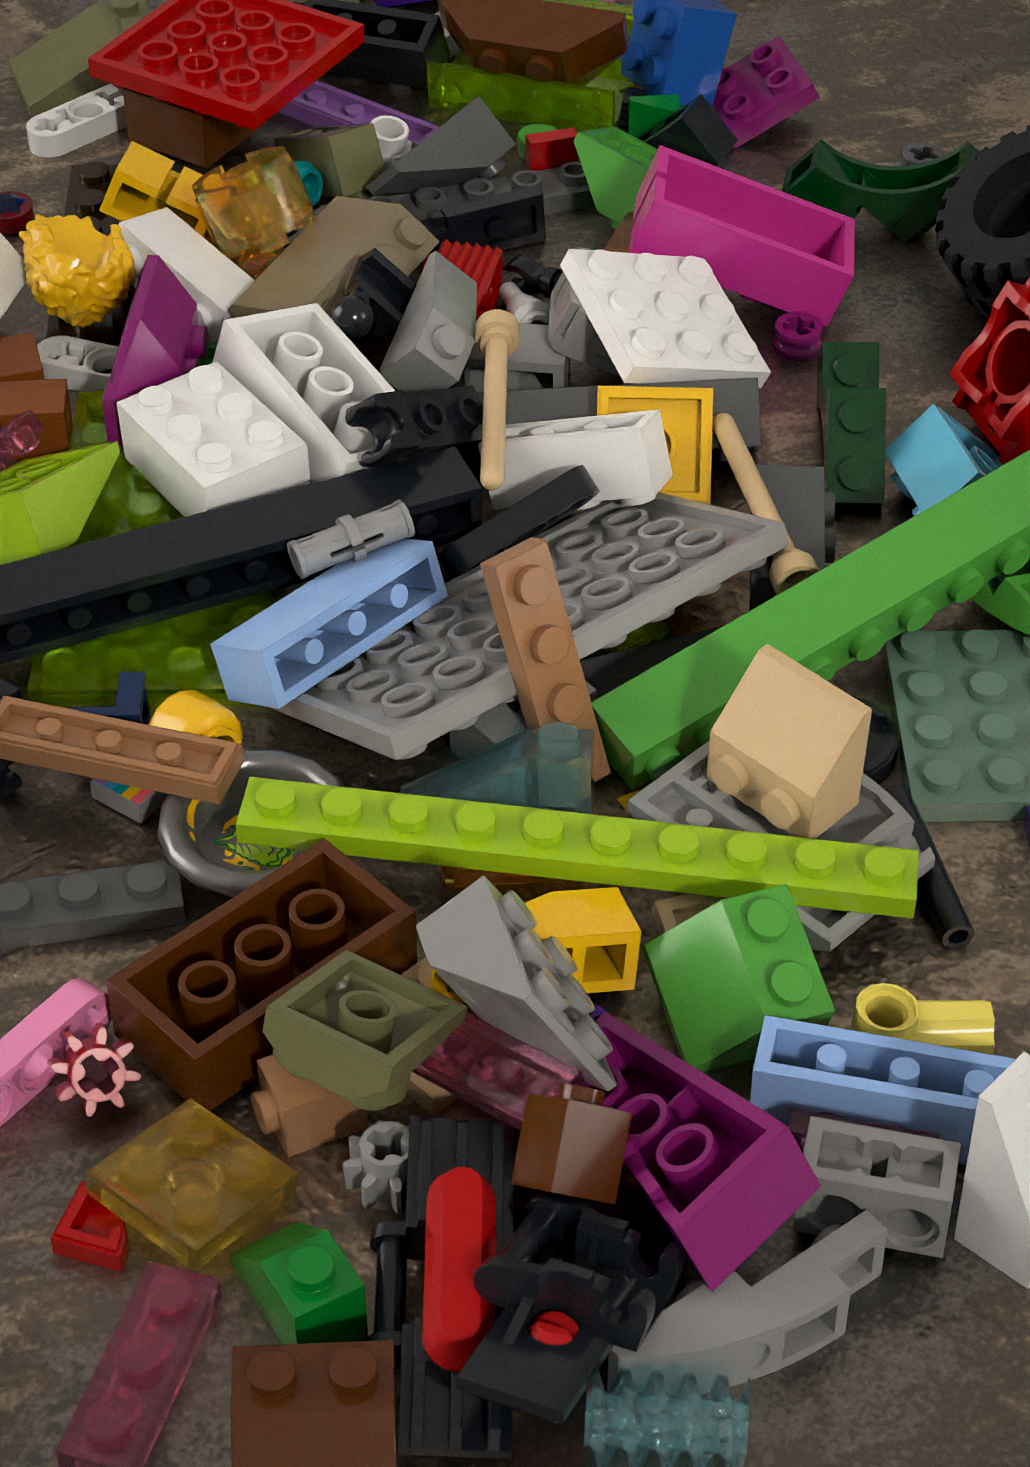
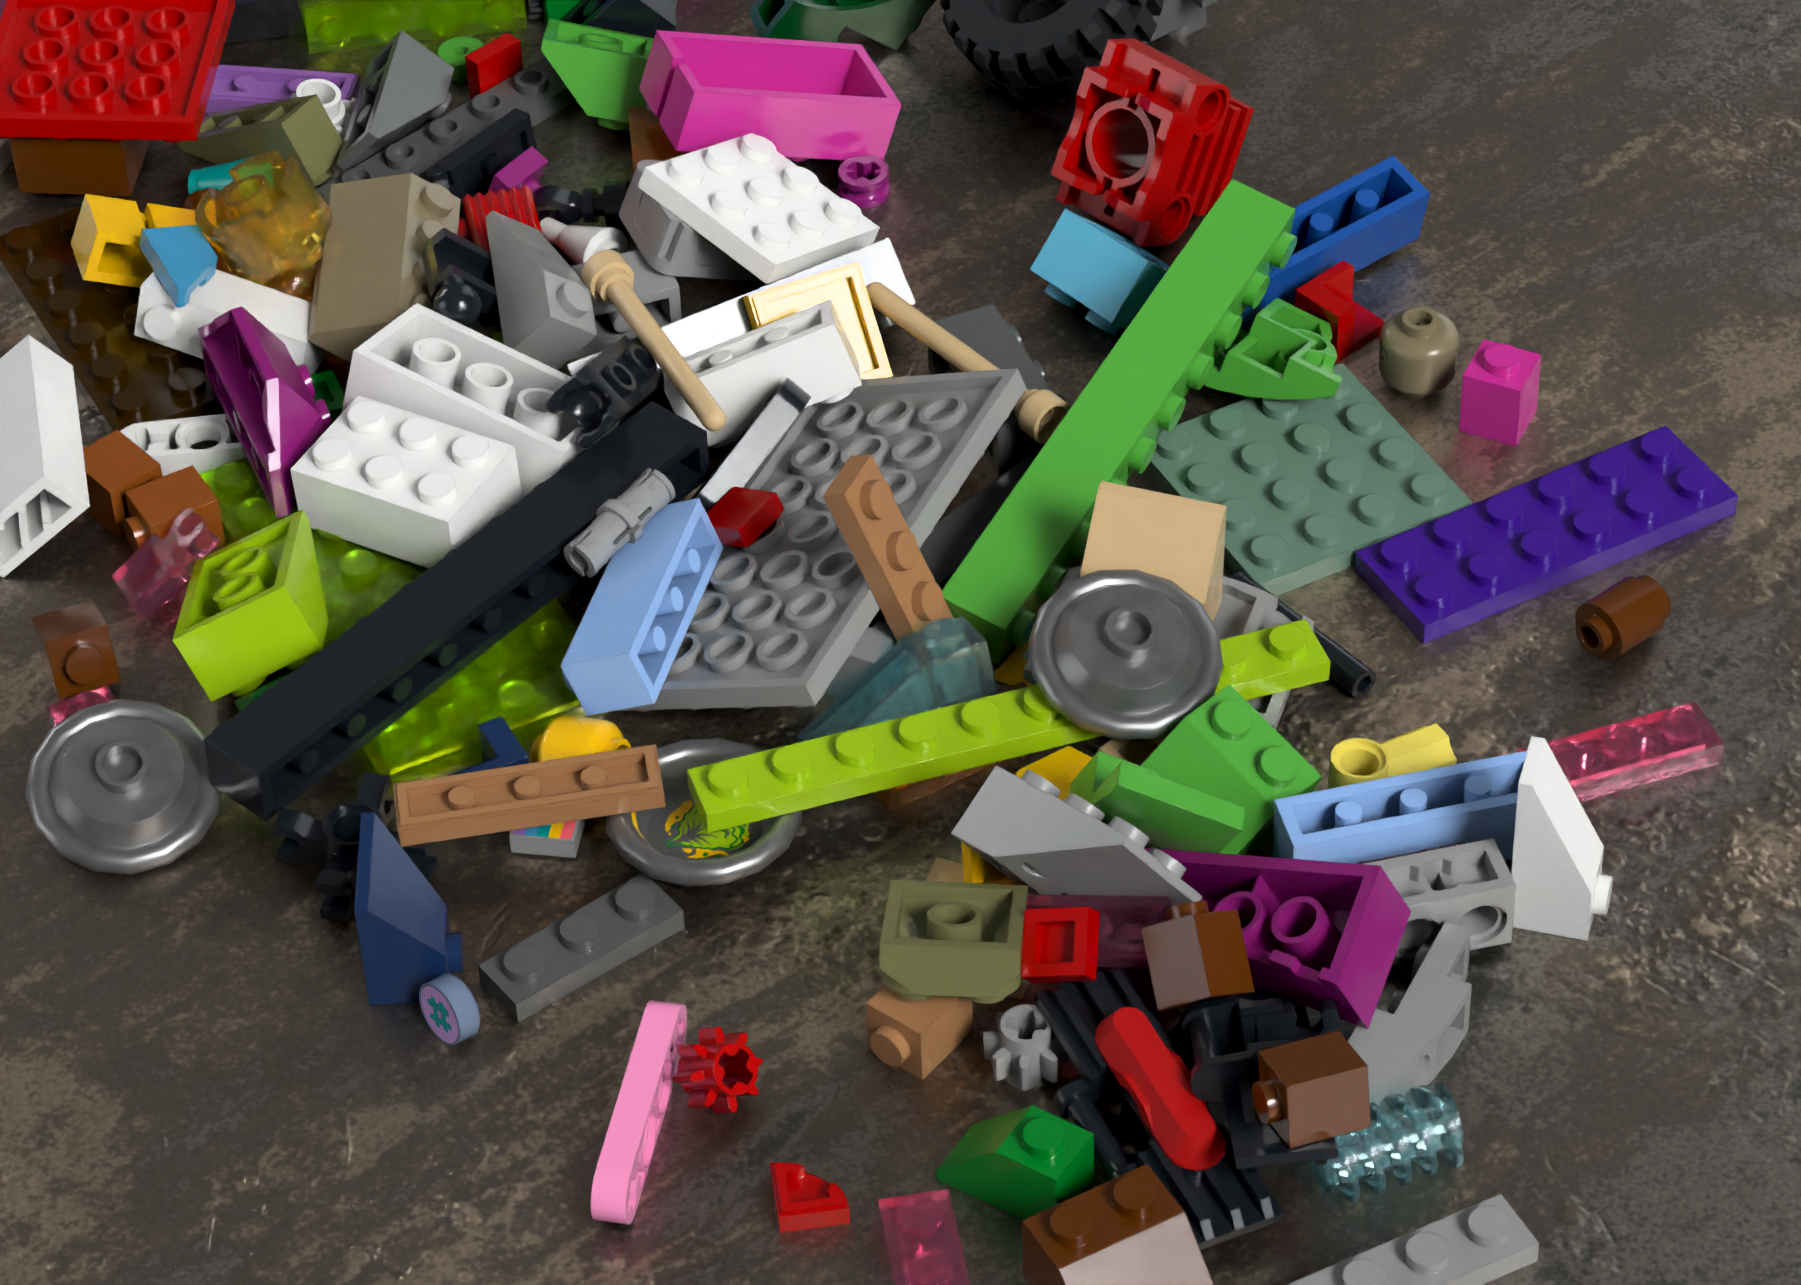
camera: 25 degrees left, 0 degrees up
yellow piece [19,214,136,328] -> none
clear yellow plate [86,1098,298,1272] -> none
reddish brown brick [106,838,418,1116] -> none
dark green arch [817,342,886,506] -> none
none -> dark azure tile [139,225,218,308]
none -> magenta plate [487,146,548,200]
none -> red tile [707,486,785,548]
none -> red plate [1021,906,1100,983]
none -> flat silver piece [1028,569,1224,740]
none -> bright green slope [1069,751,1245,853]
none -> reddish brown brick [1252,1030,1371,1149]

